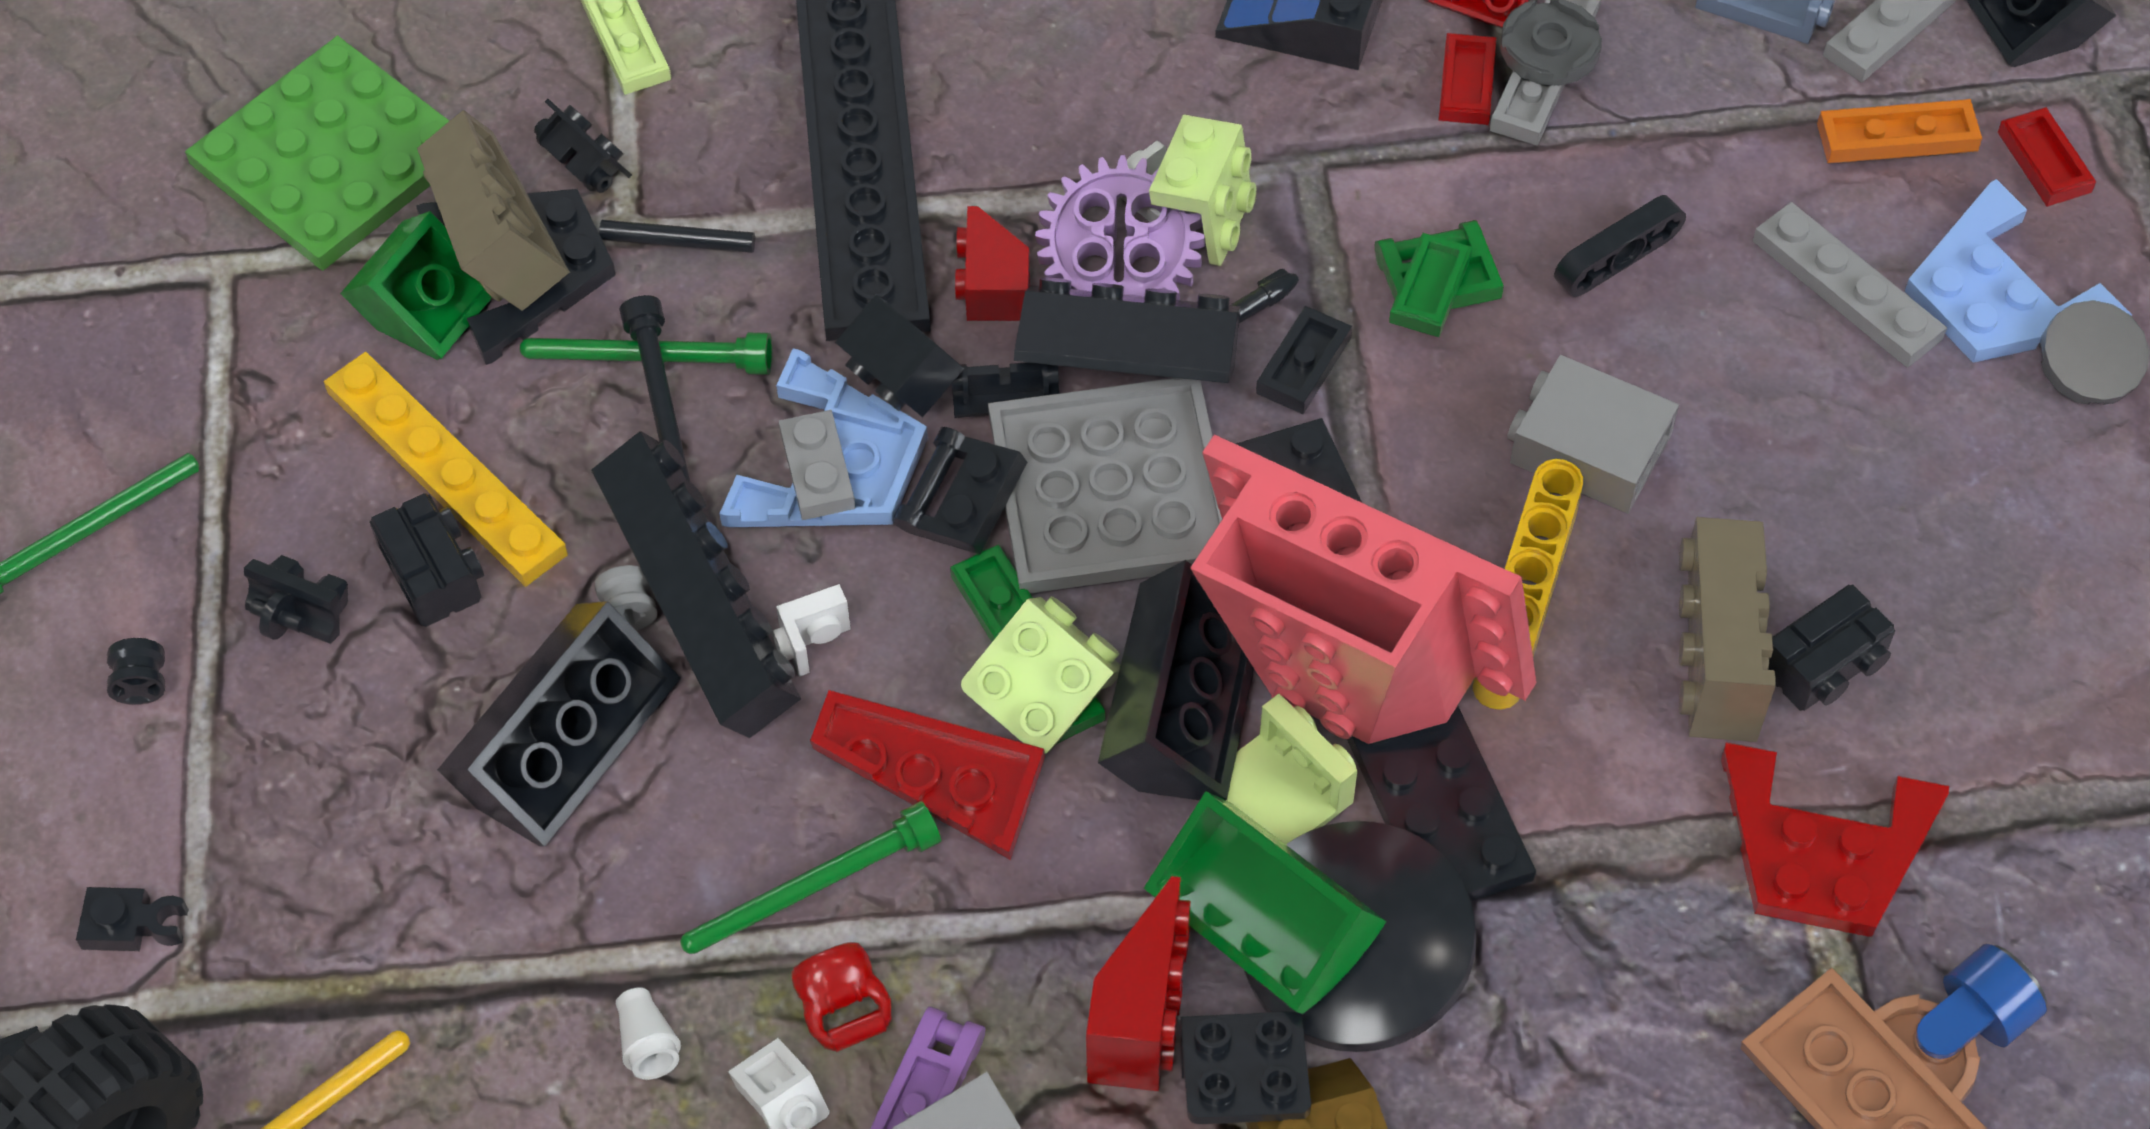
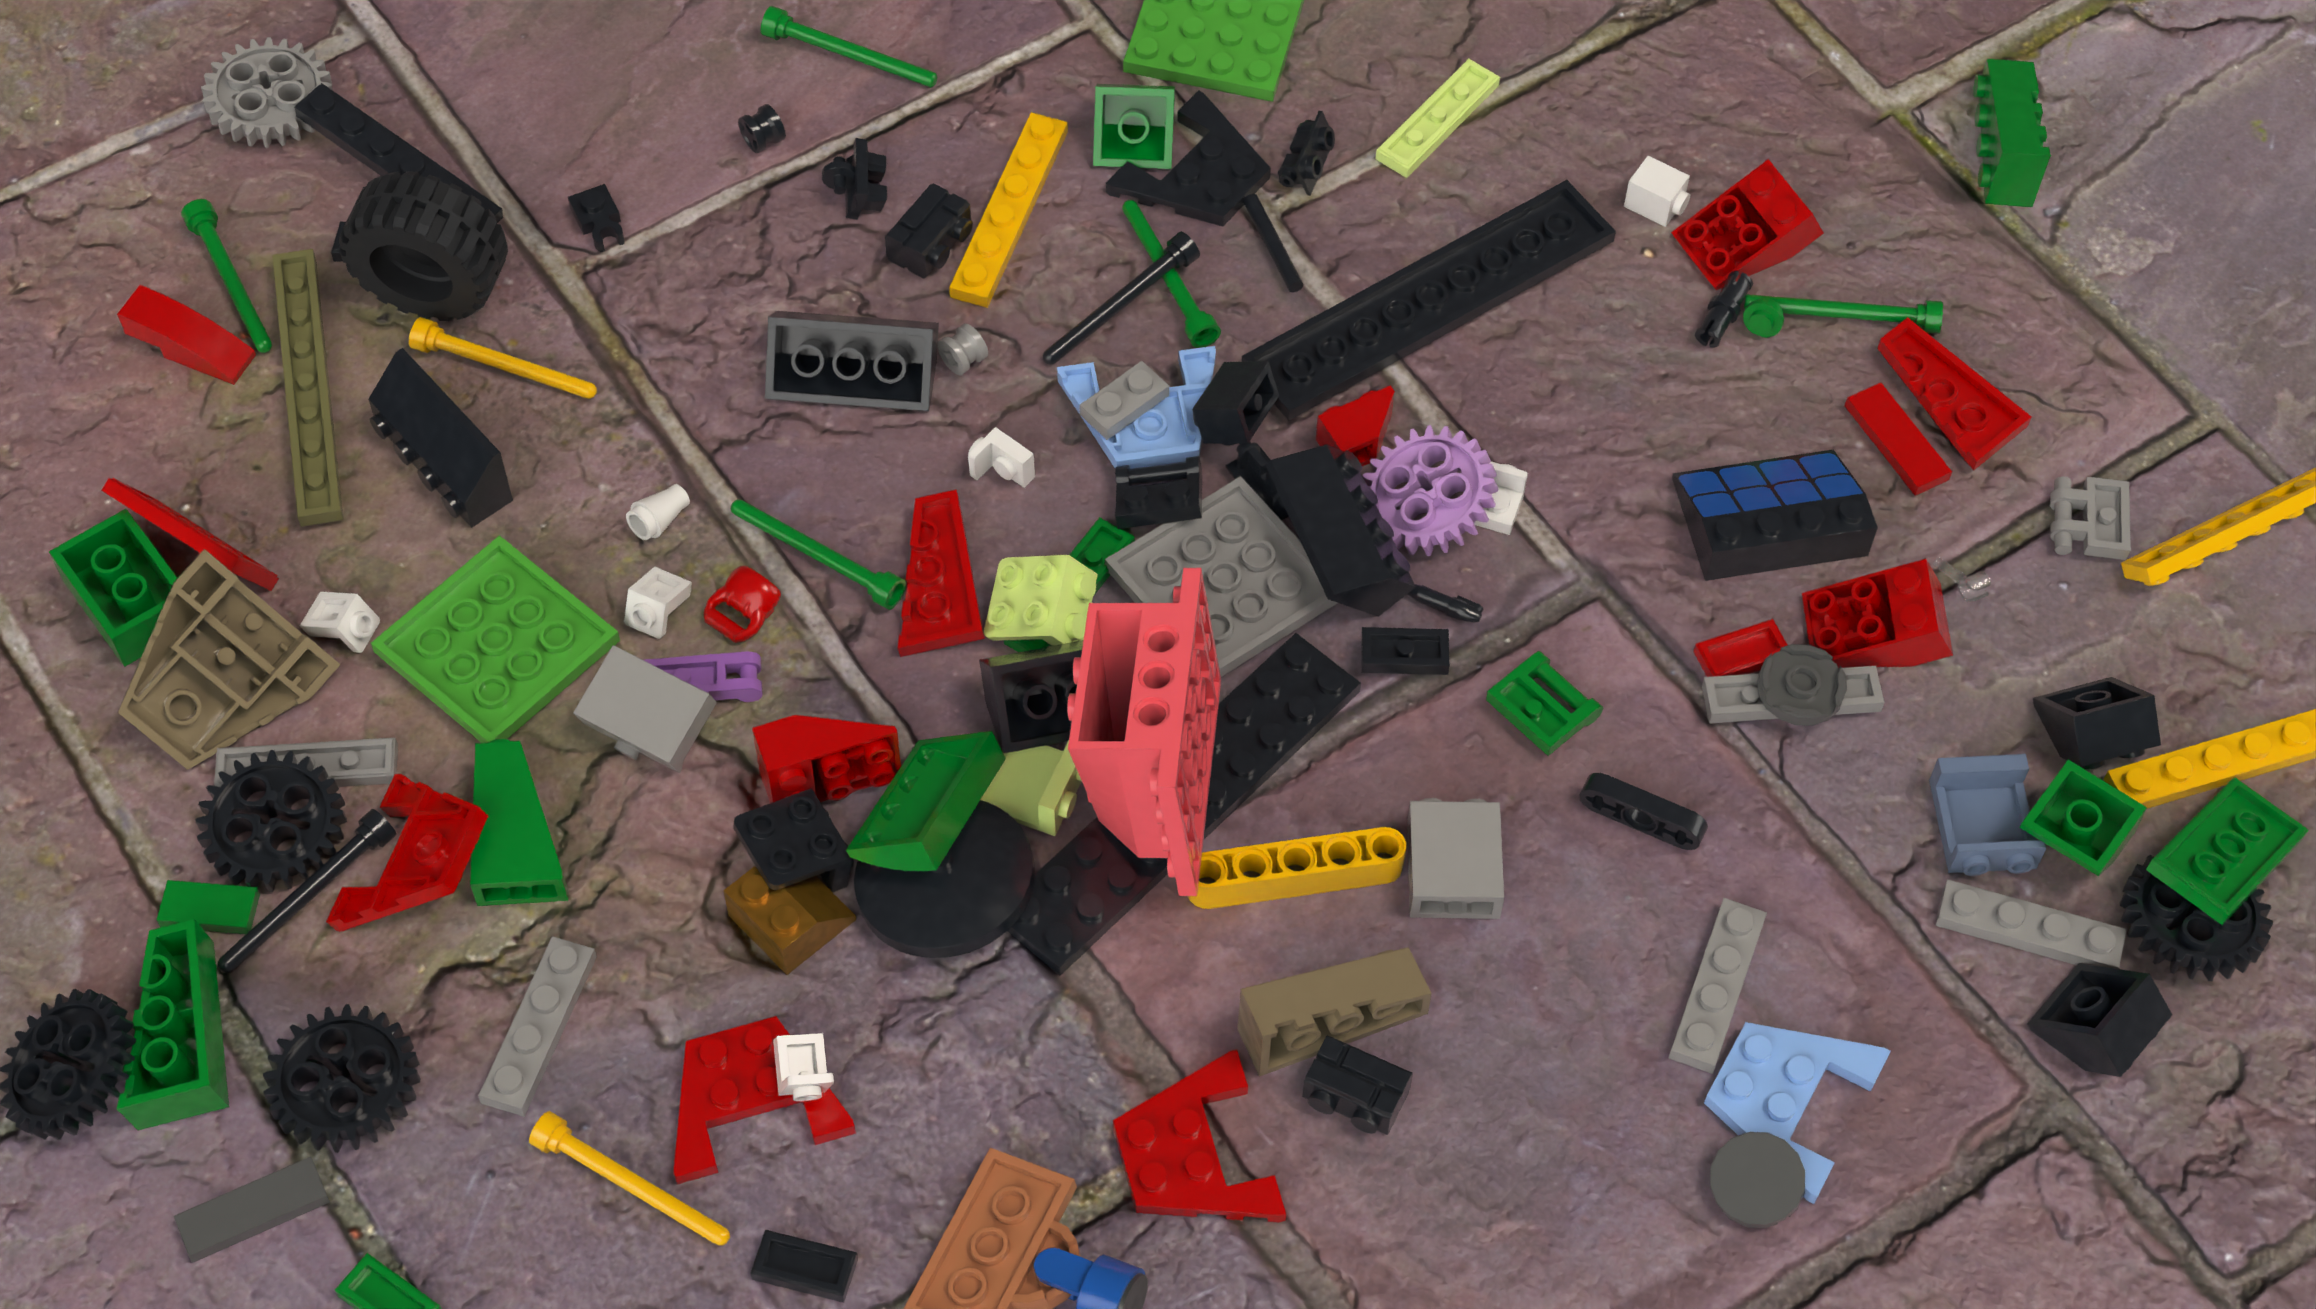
camera: 60 degrees right, 0 degrees up
dark tan wedge [417,110,570,311] -> none
black brick [591,431,801,738] -> none
yellowish green bracket [1149,115,1256,266] -> none
green tile [1389,233,1473,337] -> none
orange plate [1817,99,1982,163] -> none
red tile [1998,107,2097,207] -> none

